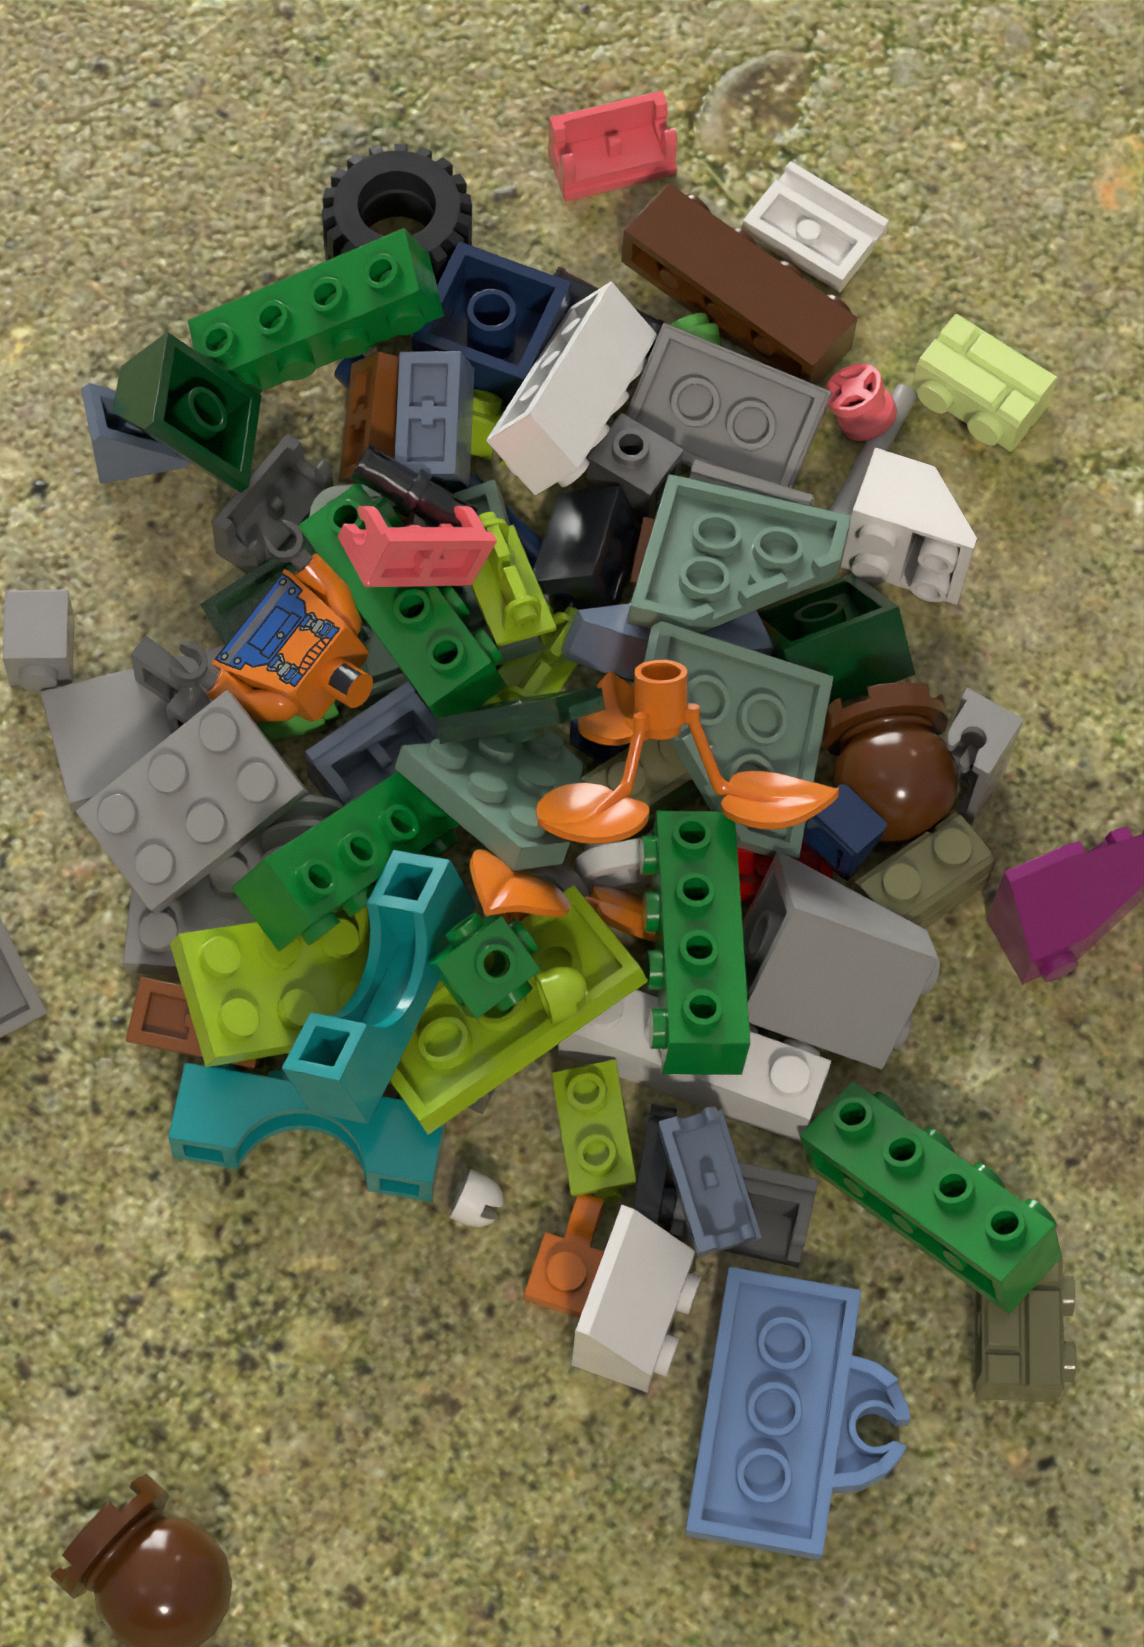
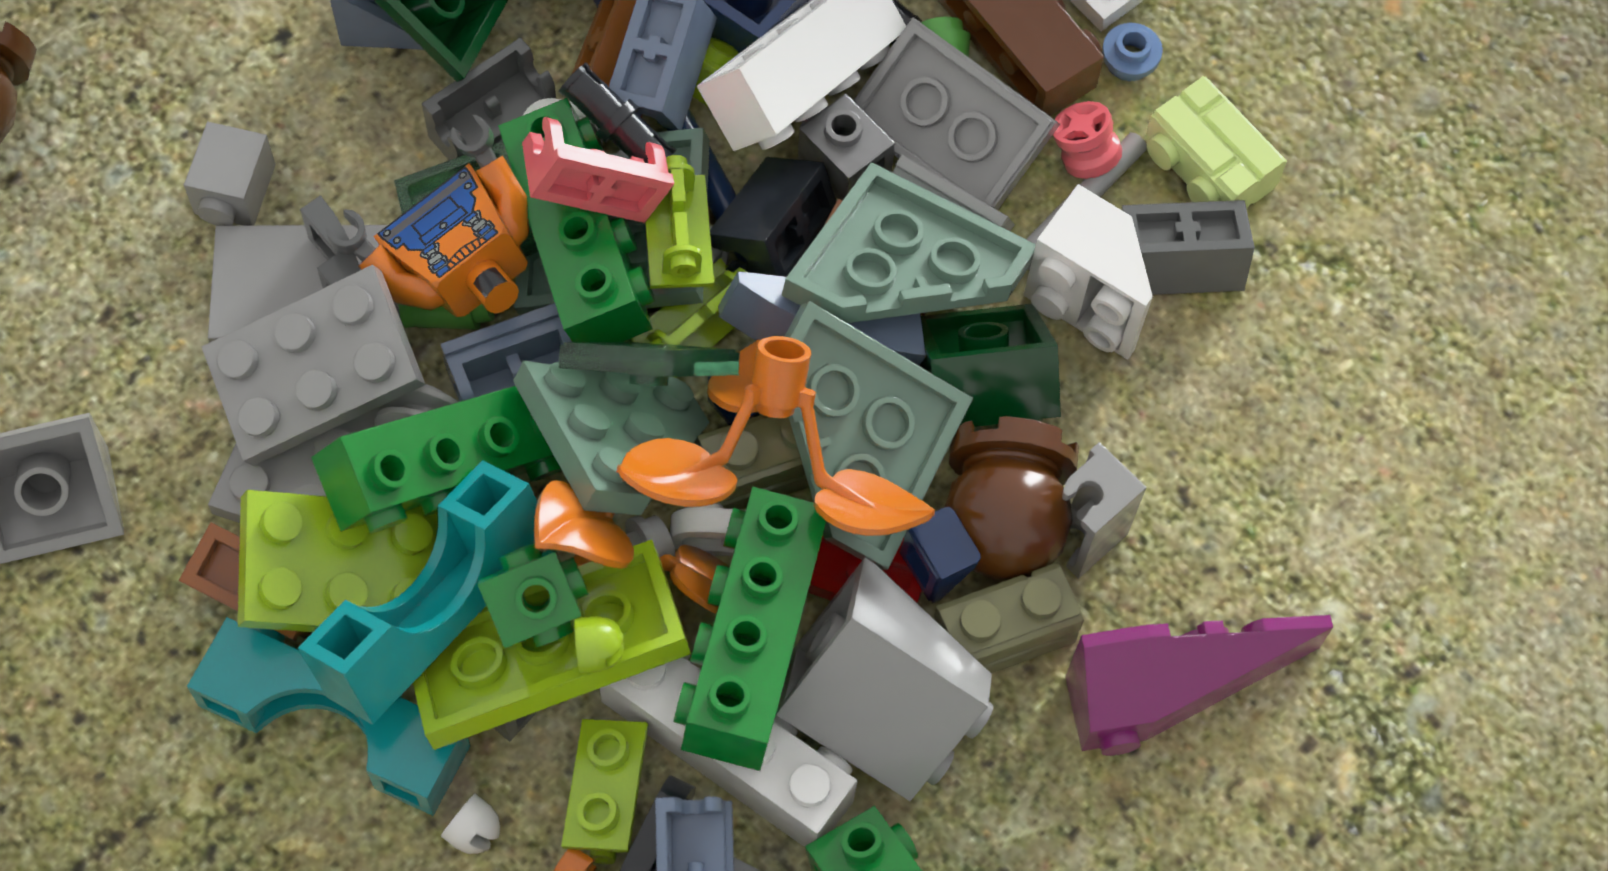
camera: 15 degrees right, 0 degrees up
none -> medium blue plate [1102,23,1162,81]
none -> dark grey hinge [1121,200,1255,295]

